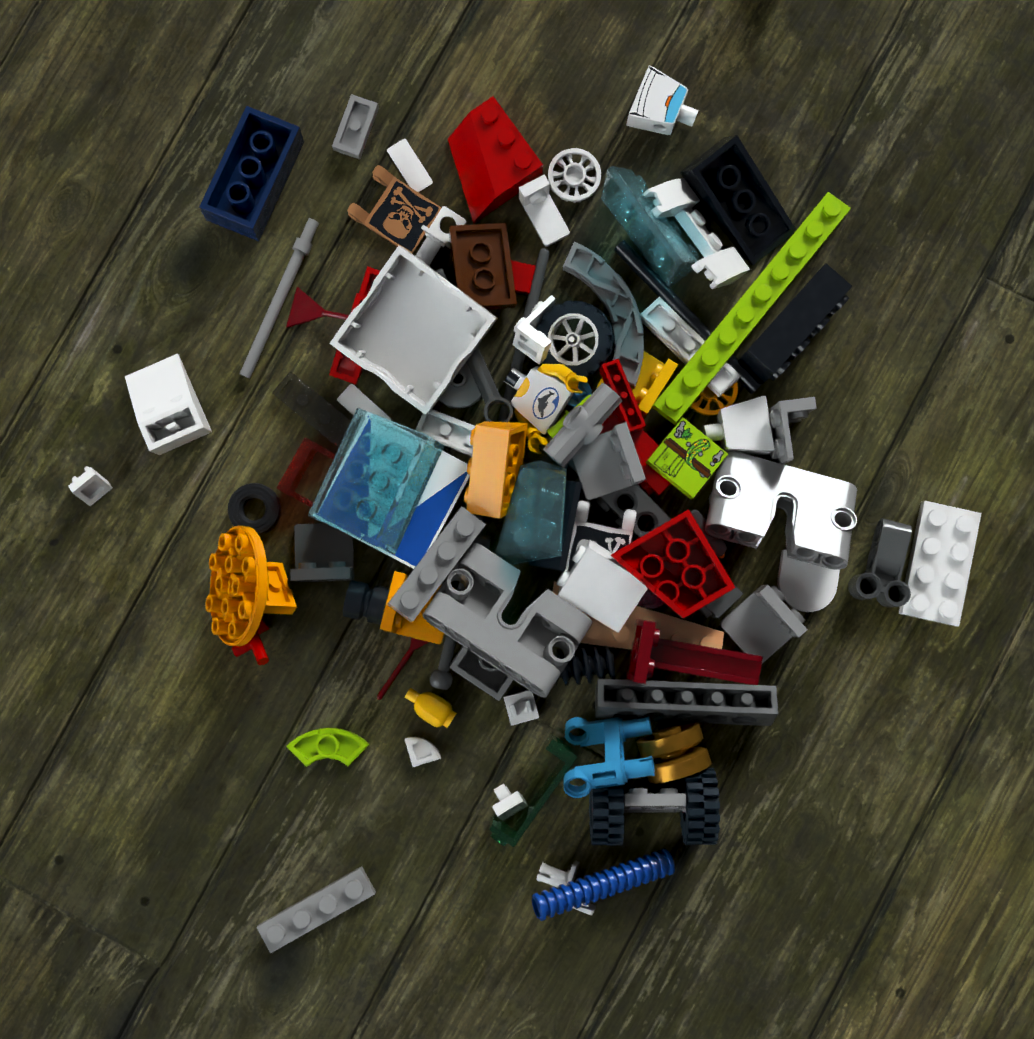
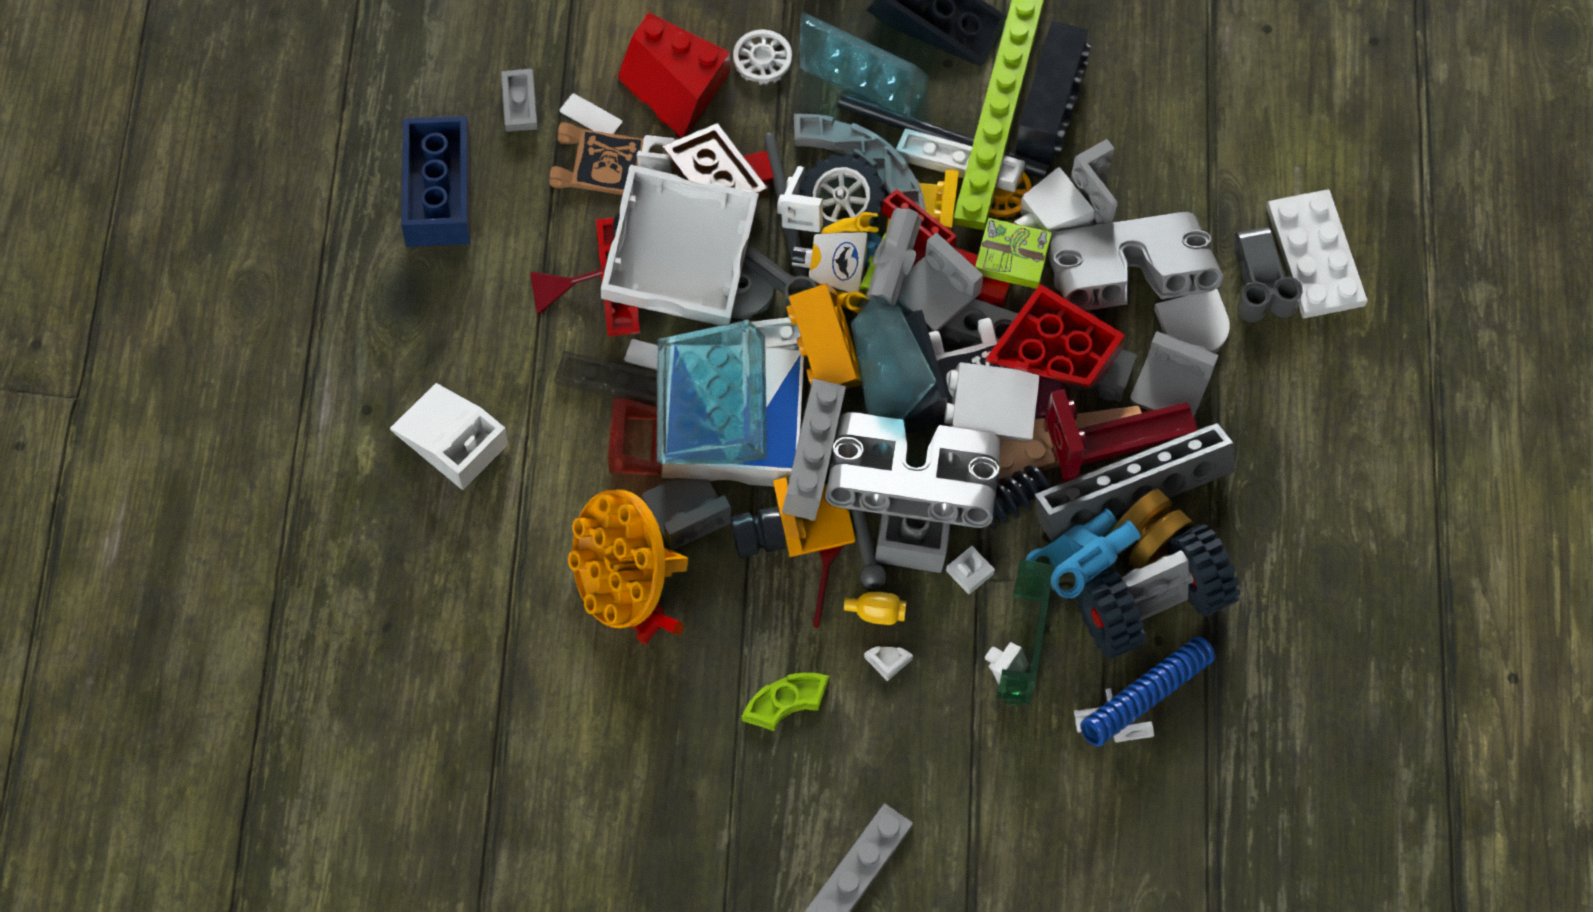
camera: 25 degrees left, 20 degrees down
white tile [68,466,112,506] -> none
black tyre [228,483,281,535] -> none
light grey bar [239,218,319,379] -> none
white bracket [519,174,570,247] -> none
white wedge [643,178,750,289] -> none

